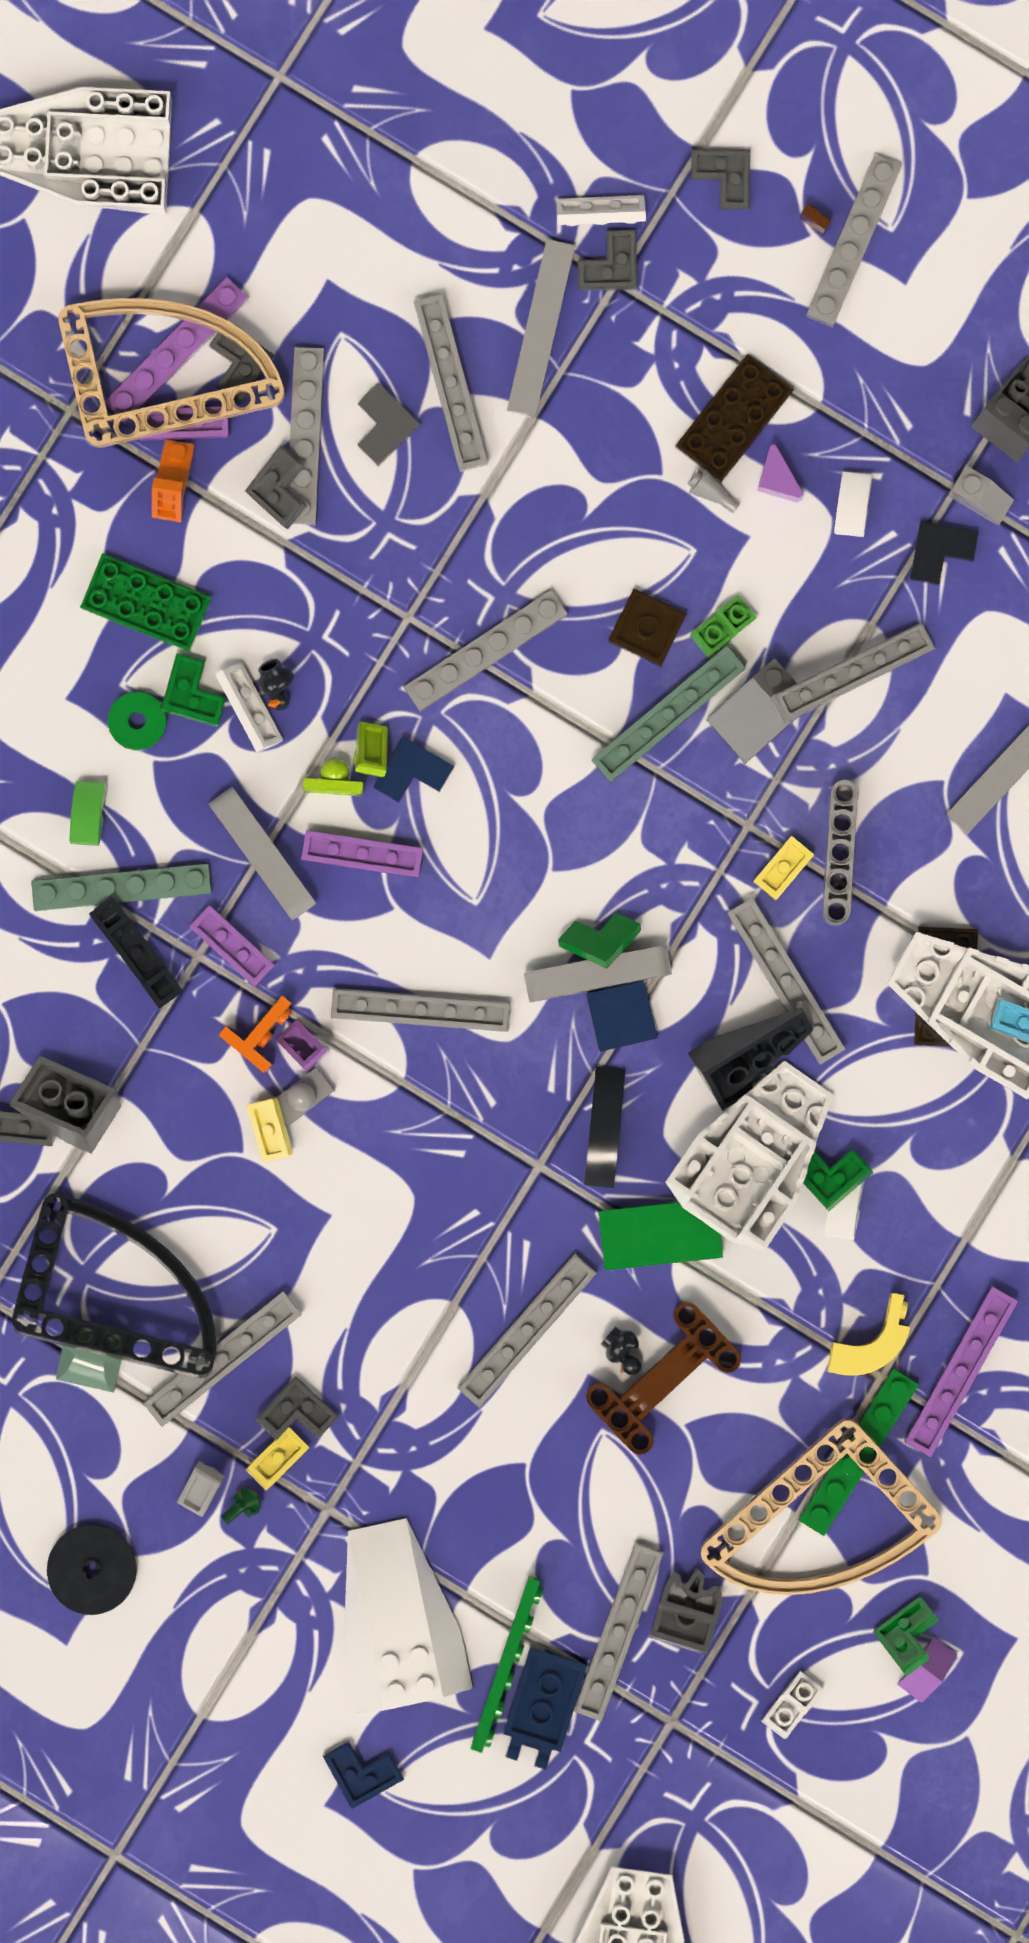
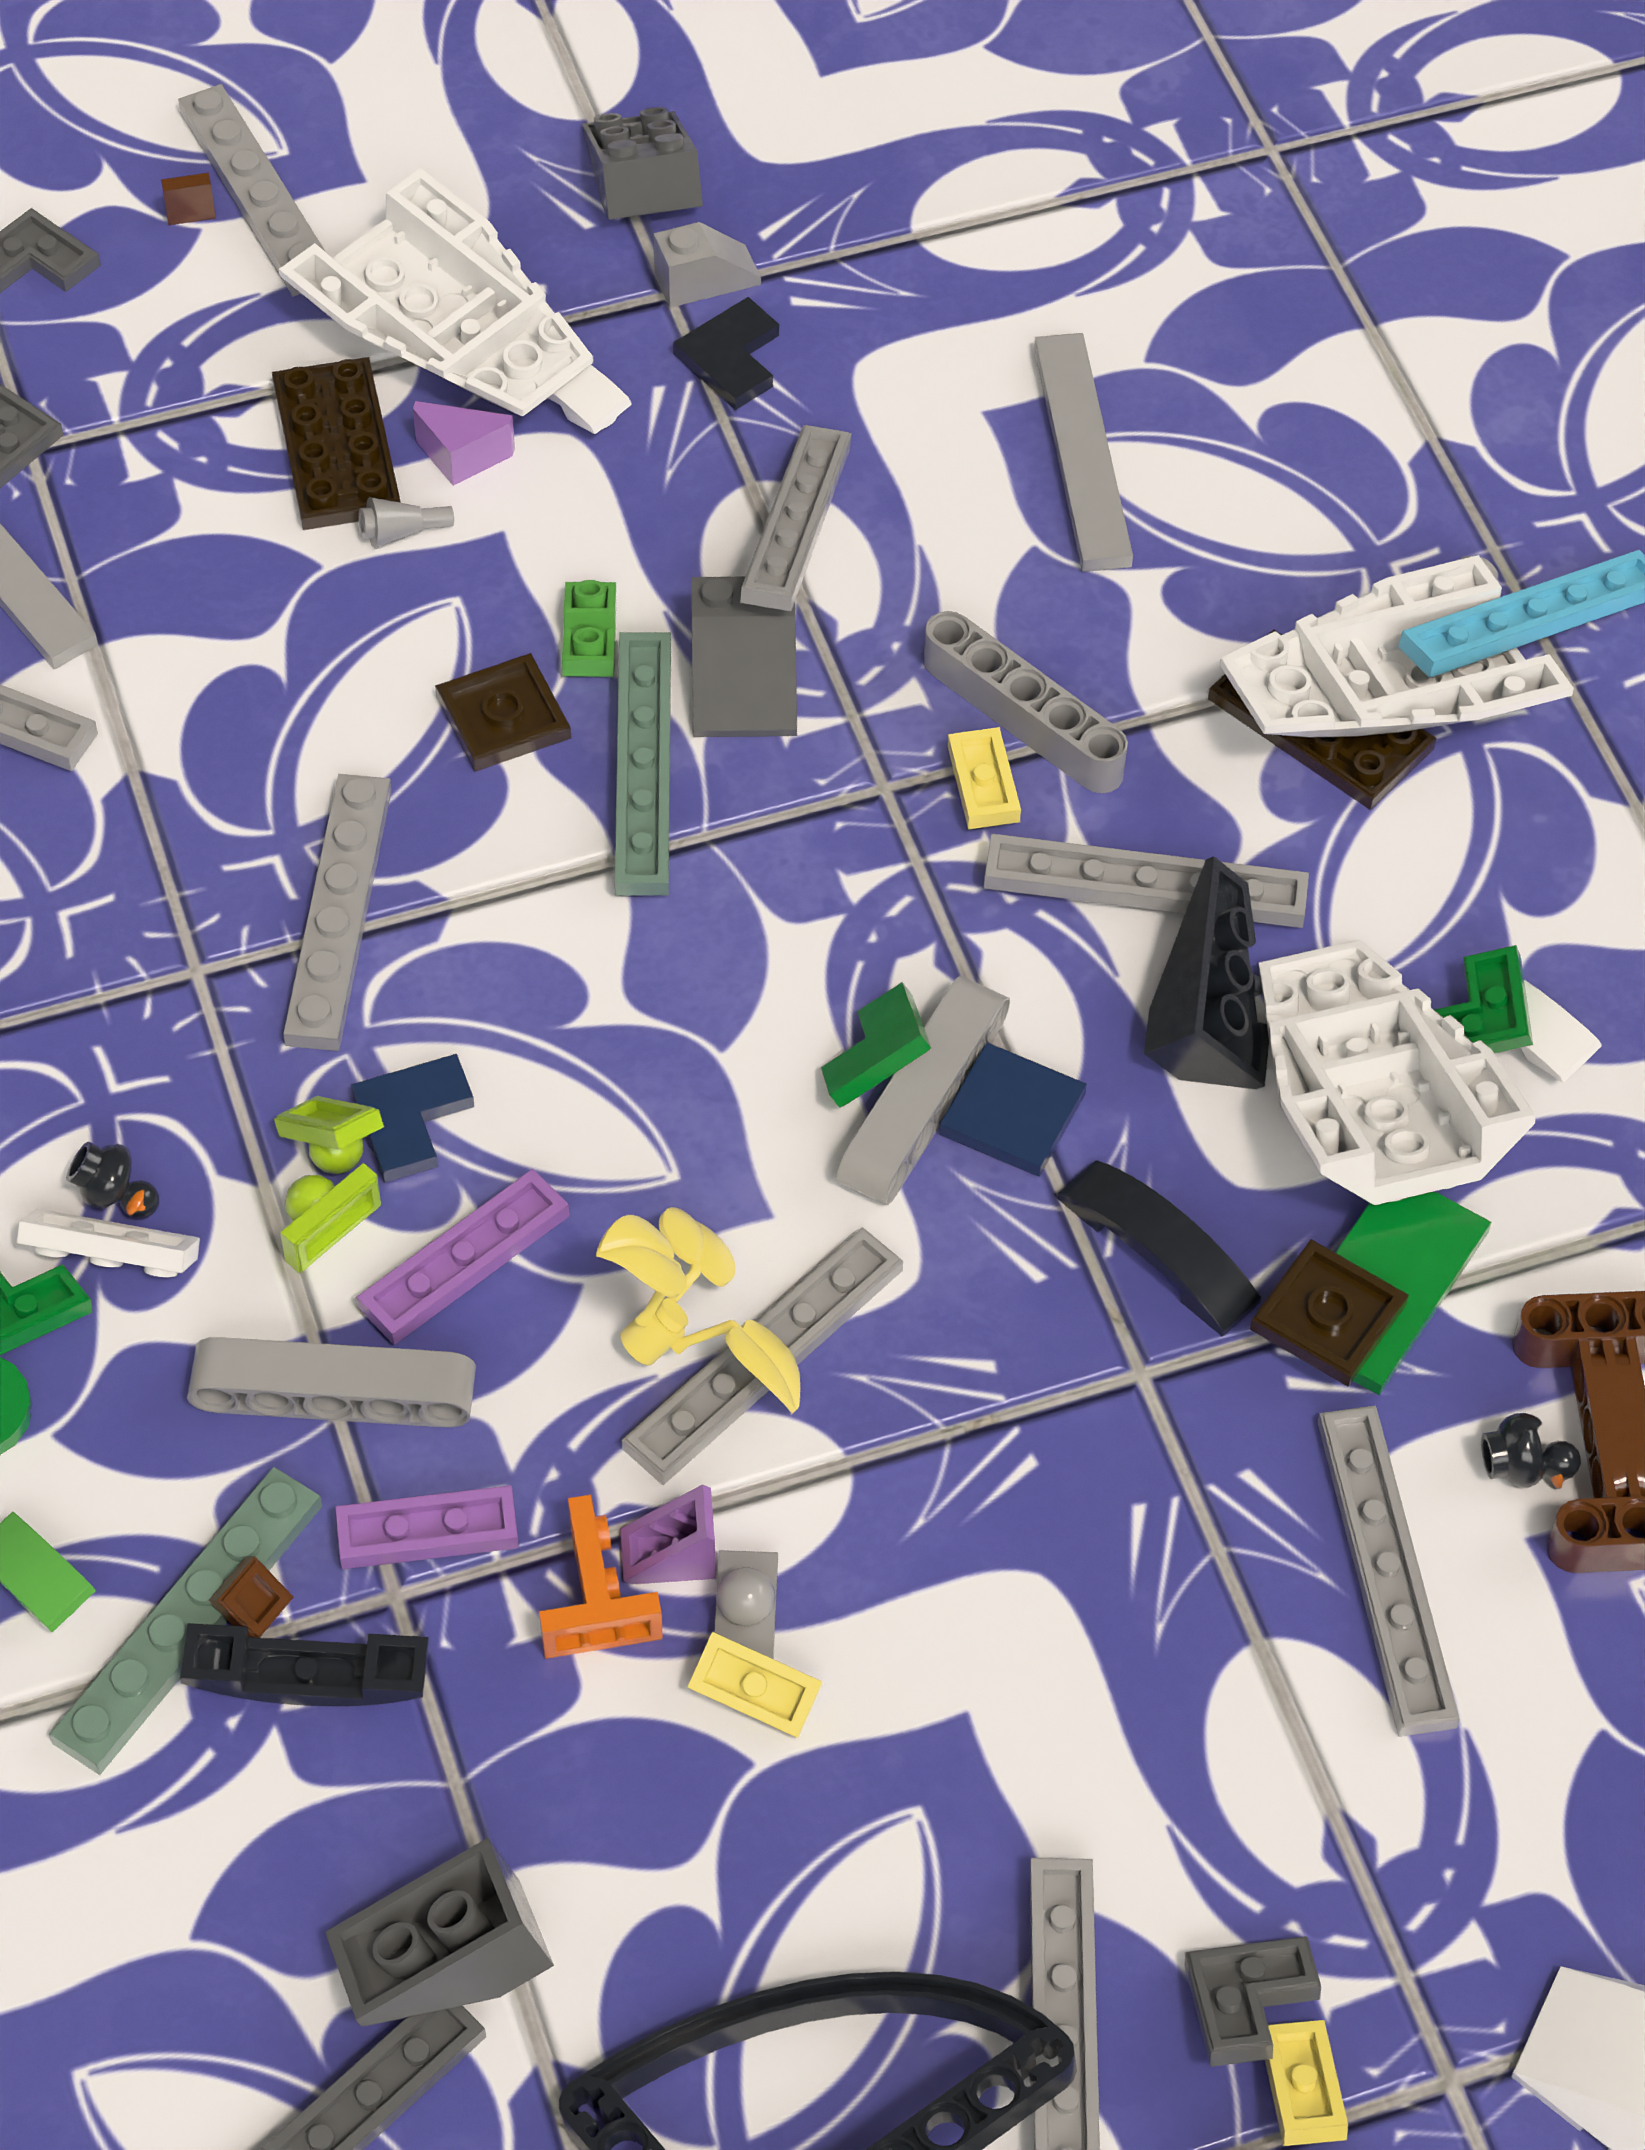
camera: 50 degrees left, 30 degrees down
none -> reddish brown tile [208,1556,294,1638]
none -> white wedge [279,167,593,416]
none -> light yellow plant [596,1207,800,1415]
none -> dark brown tile [1250,1239,1409,1387]

